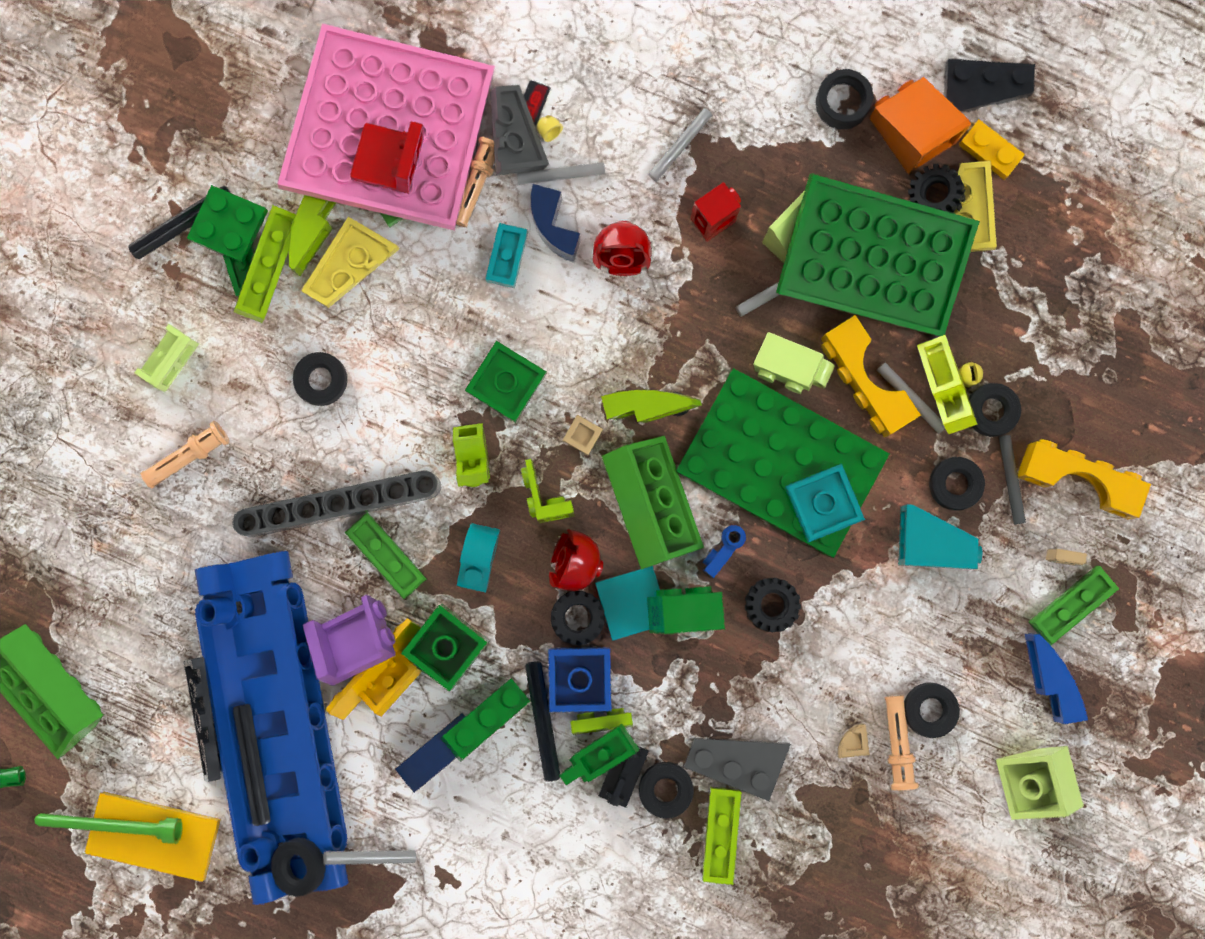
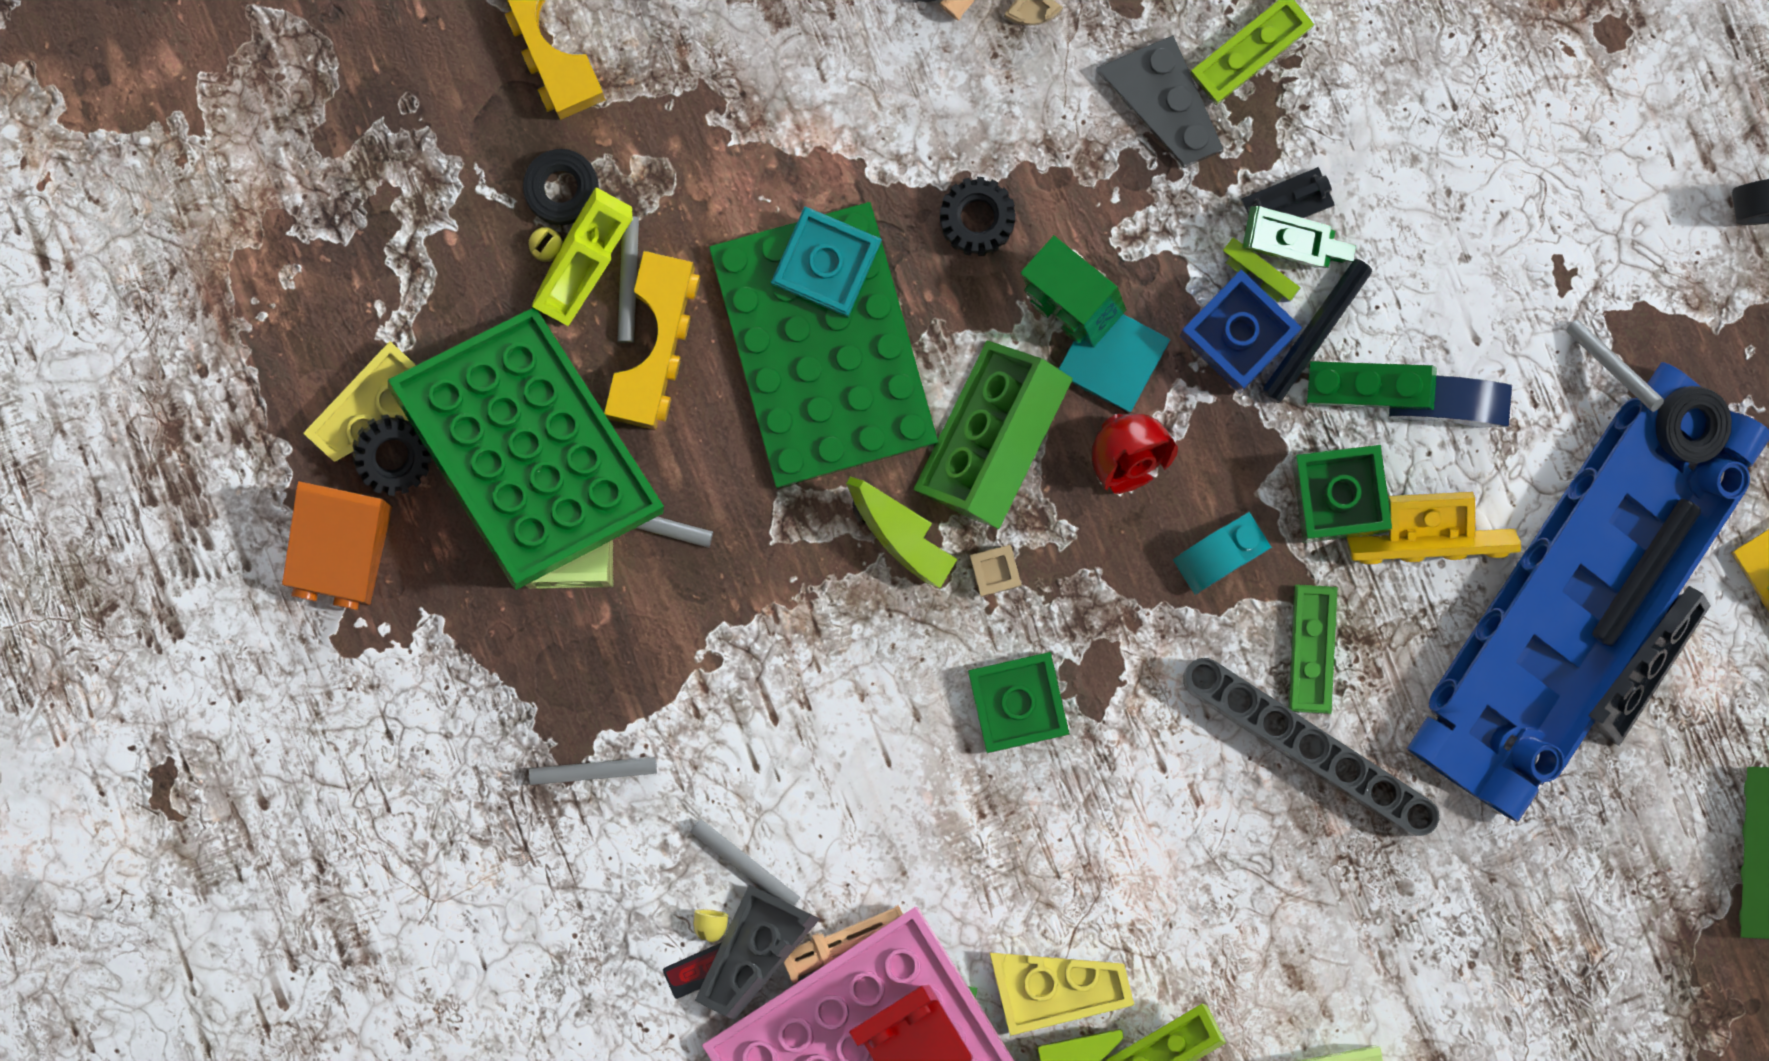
camera: 130 degrees left, 0 degrees up
light nougat pin [140,421,230,489] -> none
black tyre [293,352,347,406] -> none
medium lavender panel [303,595,396,686] -> none
lime brick [453,423,490,487] -> none
teal plate [485,223,528,288] -> none
lime bracket [521,459,575,523] -> none
dark blue brick [531,184,581,263] -> none
black tyre [551,591,605,645] -> none
red cylinder [592,221,652,276] -> none
black tyre [639,762,694,819] -> none
red brick [690,182,741,242] -> none
blue plate [702,525,746,578] -> none
yellowish green hinge [753,332,835,394] -> none
black tyre [815,69,874,130] -> none
teal slope [898,504,983,570] -> none
black tyre [929,457,985,511] -> none
black wing [944,59,1035,113] -> none
yellow plate [959,120,1025,180] -> none
dark grey bar [999,435,1026,525] -> none

